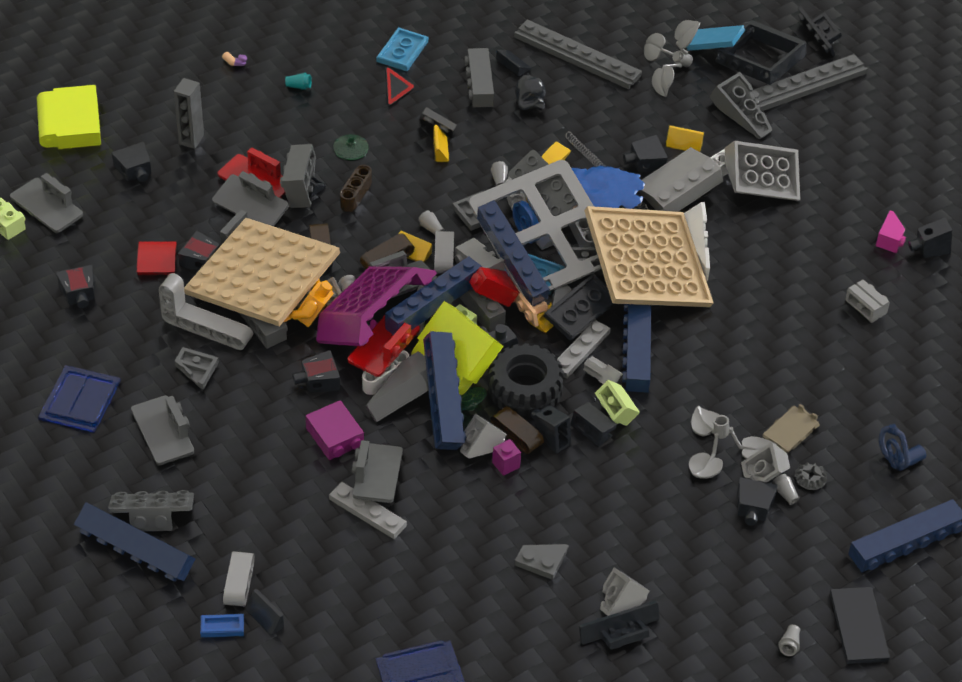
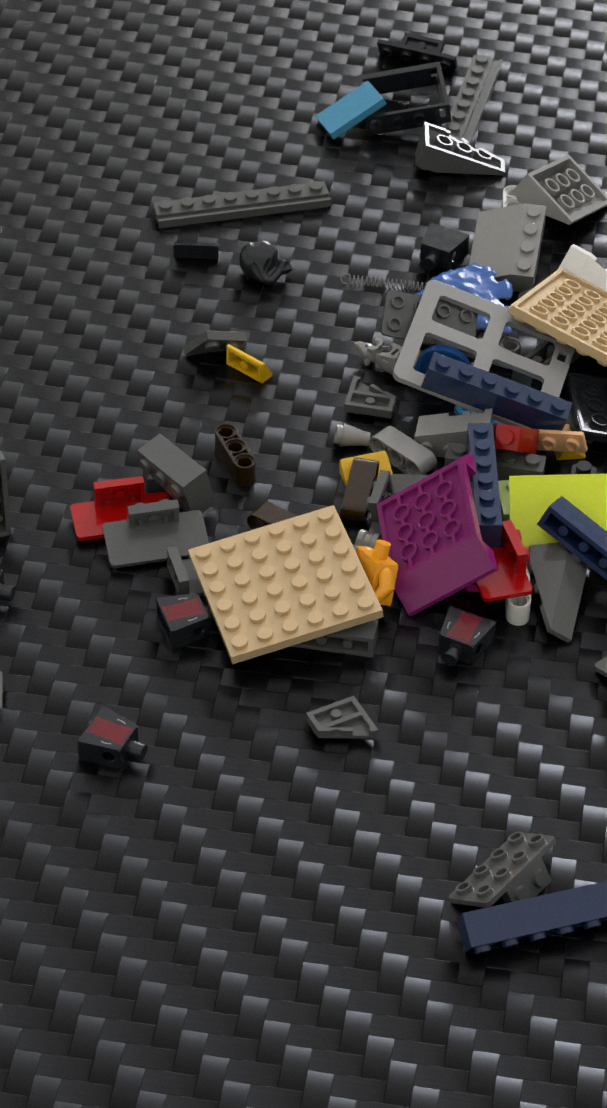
camera: 45 degrees left, 5 degrees down
clear blue piece [38,365,121,433] -> none
dark grey bracket [131,395,194,465] -> none
red slope [137,241,177,275] -> none
light grey beam [159,273,253,350] -> none
teal cone [285,73,312,90] -> none
magenta brick [306,400,364,460] -> none
clear green dish [333,134,369,160] -> none
dark azure tile [376,27,429,71] -> none
piece [385,67,414,105] -> none
dark grey brick [465,48,494,107] -> none
light grey cone [491,161,508,186] -> none
yellow slope [542,141,571,164] -> none
light grey plant [644,20,700,97] -> none
yellow slope [666,126,704,152] -> none

